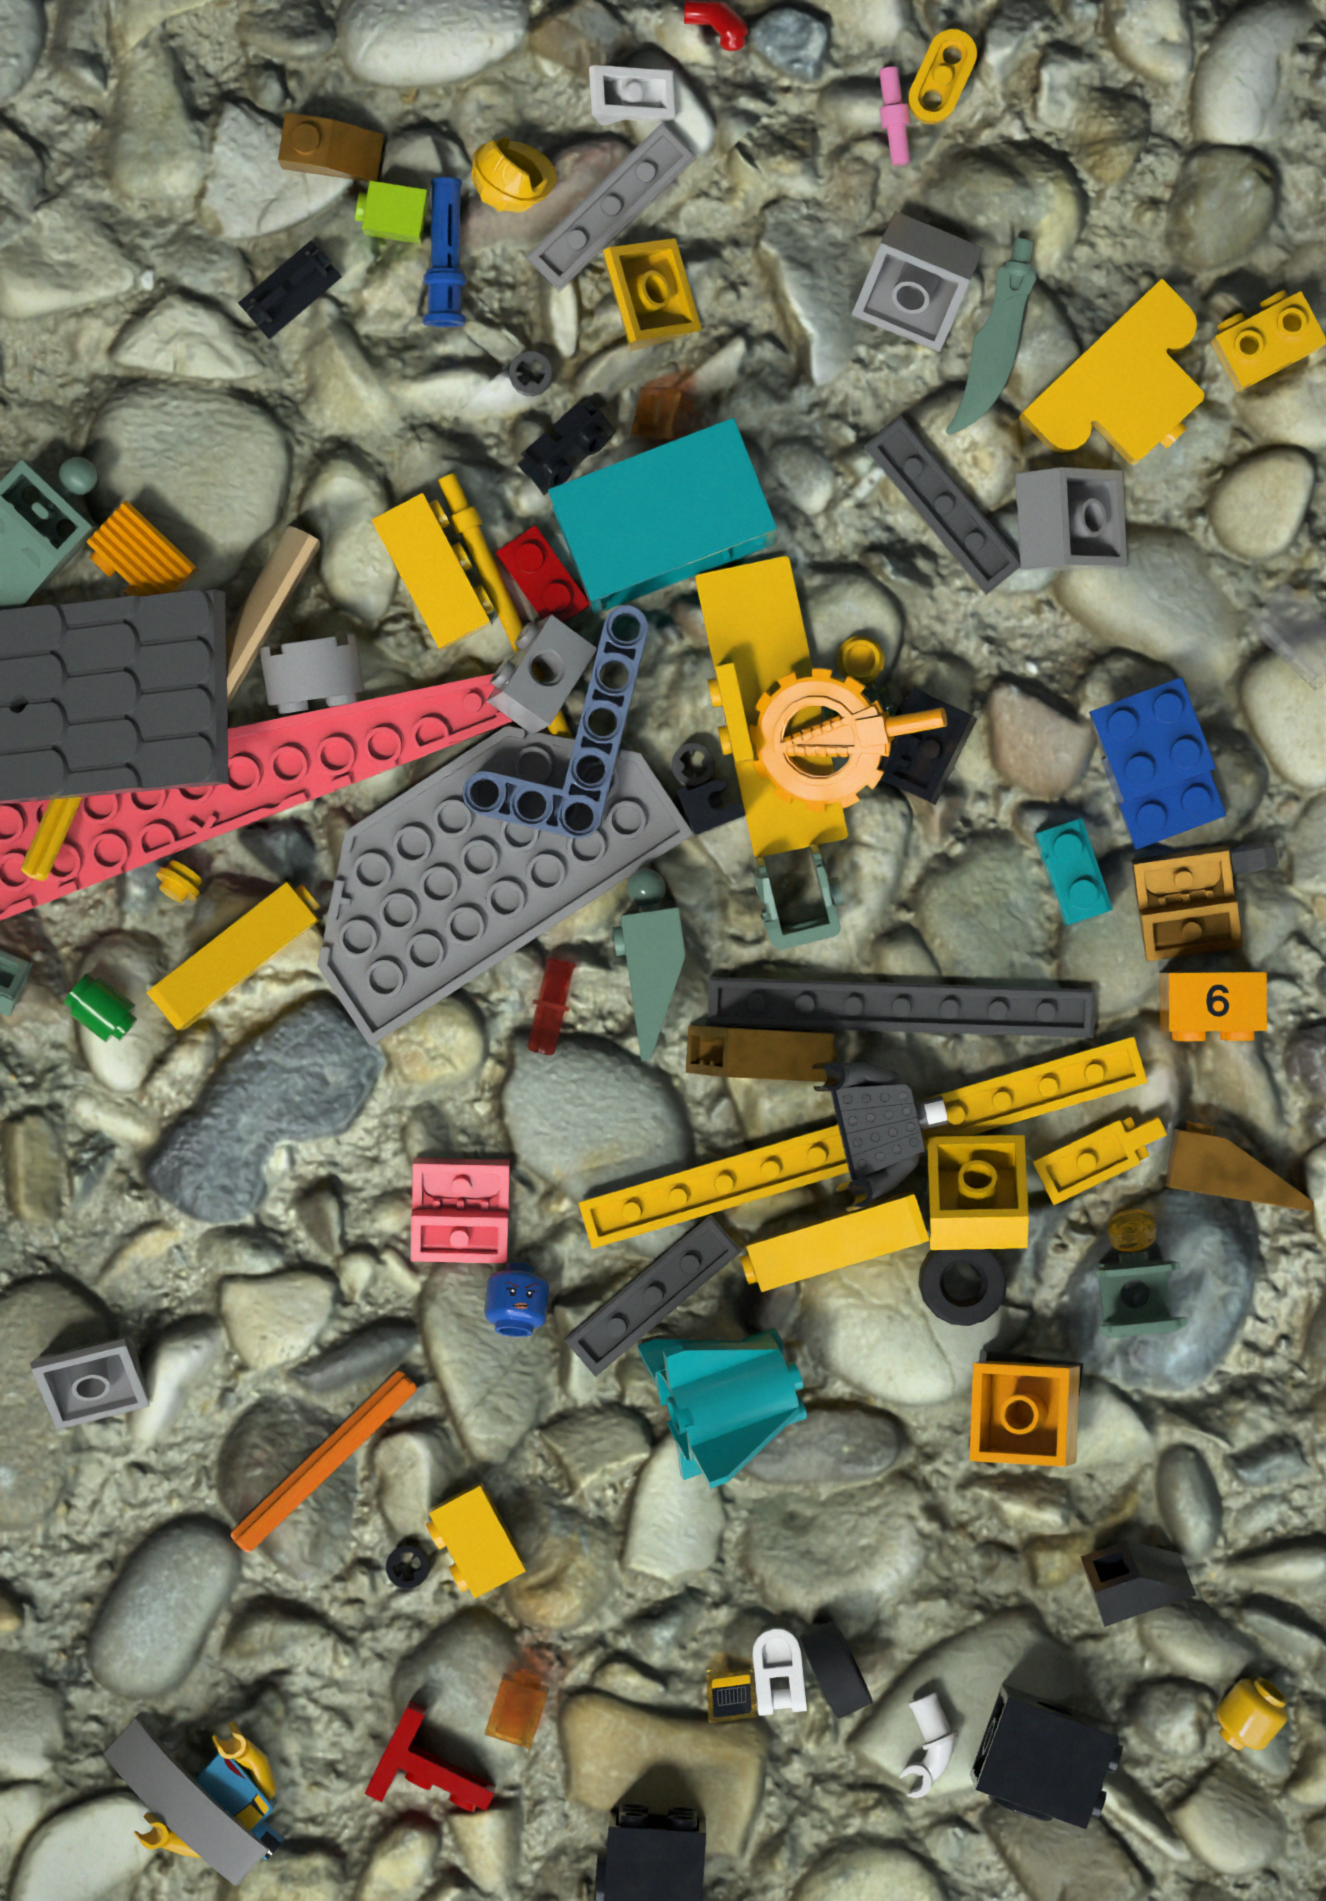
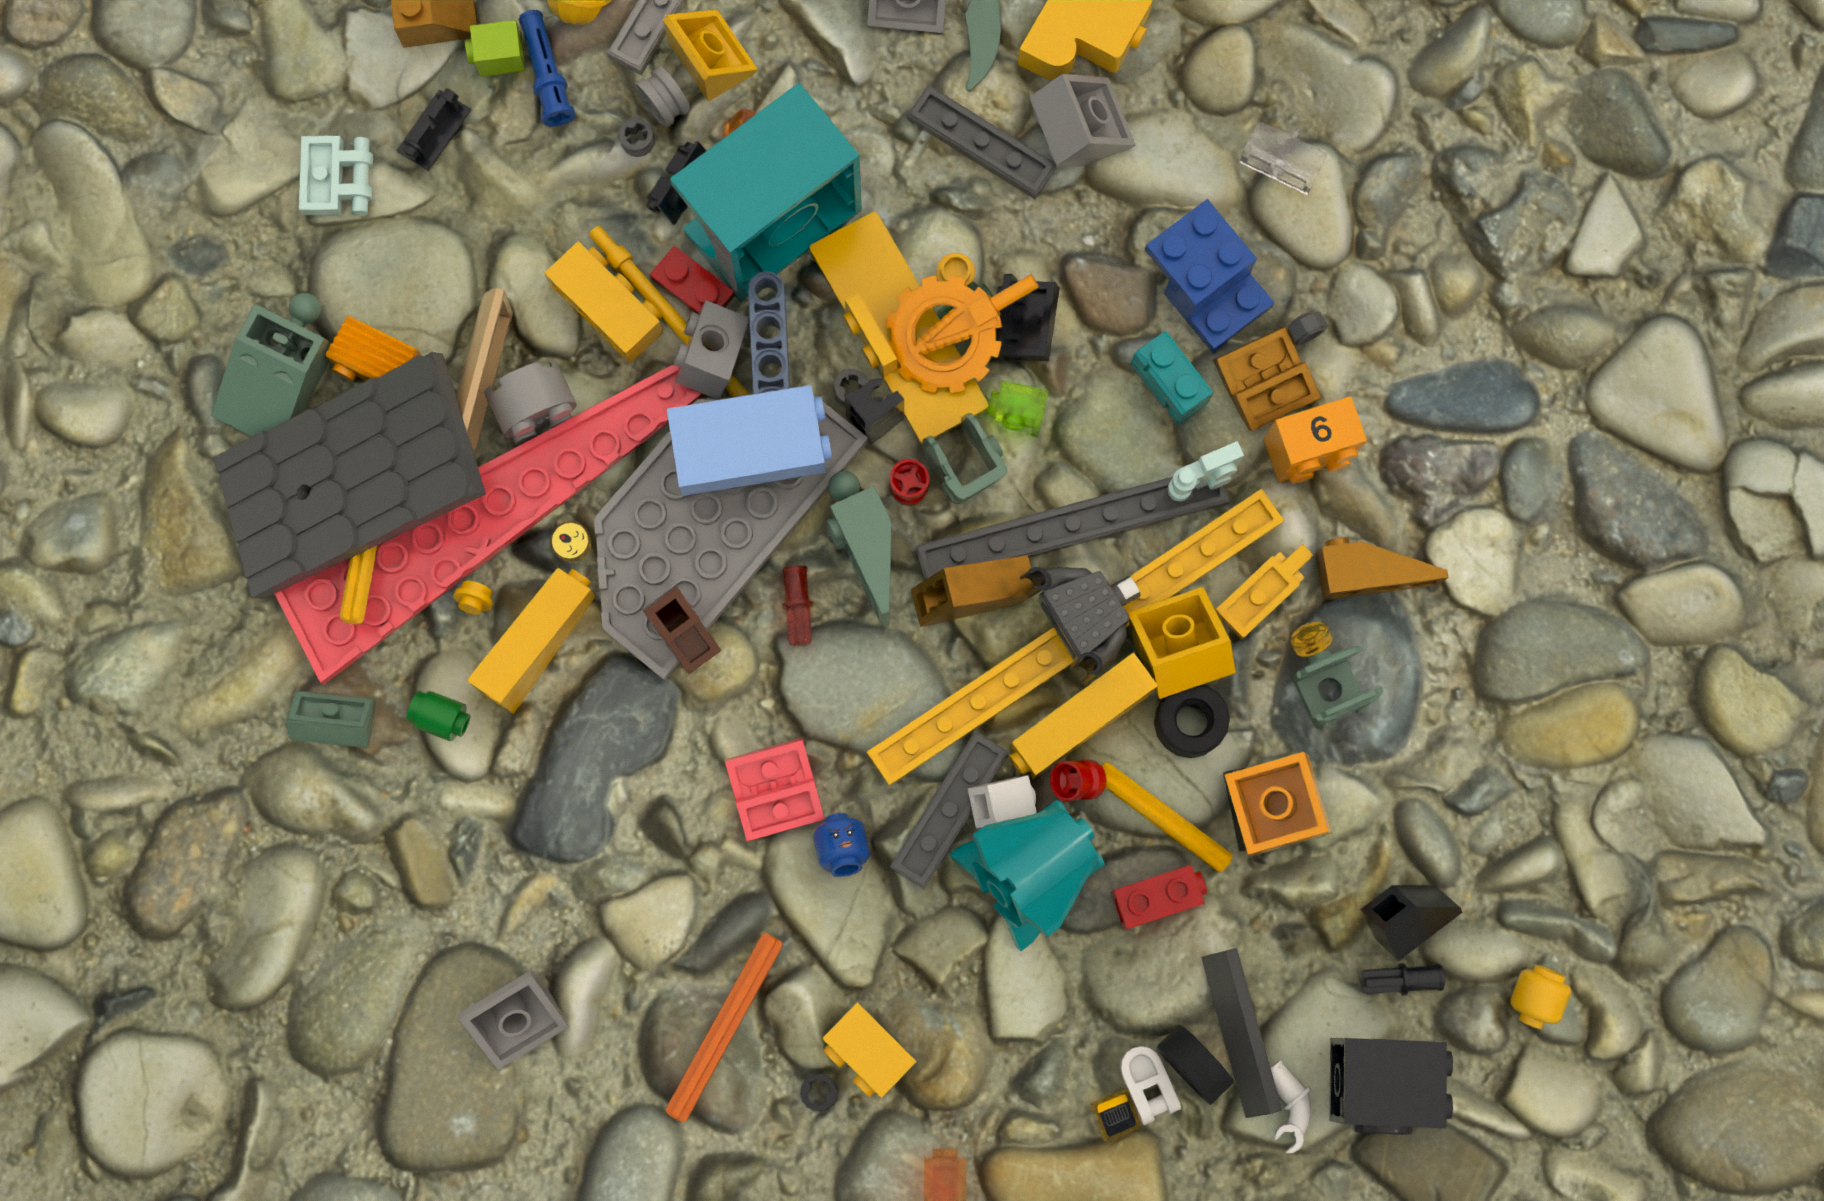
camera: 25 degrees left, 10 degrees down
none -> light aqua plate [299,136,373,216]
none -> light yellow tile [550,521,592,563]
none -> light grey wheel [634,66,691,128]
none -> reddish brown brick [642,586,722,674]
none -> light blue brick [667,385,832,496]
none -> red wheel [890,459,929,506]
none -> white brick [967,775,1037,828]
none -> clear neon green brick [987,381,1049,437]
none -> red wheel [1050,759,1107,802]
none -> yellow axle [1101,762,1233,872]
none -> red brick [1110,865,1207,931]
none -> light aqua plate [1168,441,1244,502]
none -> dark grey tile [1201,948,1282,1118]
none -> black axle [1360,963,1445,996]

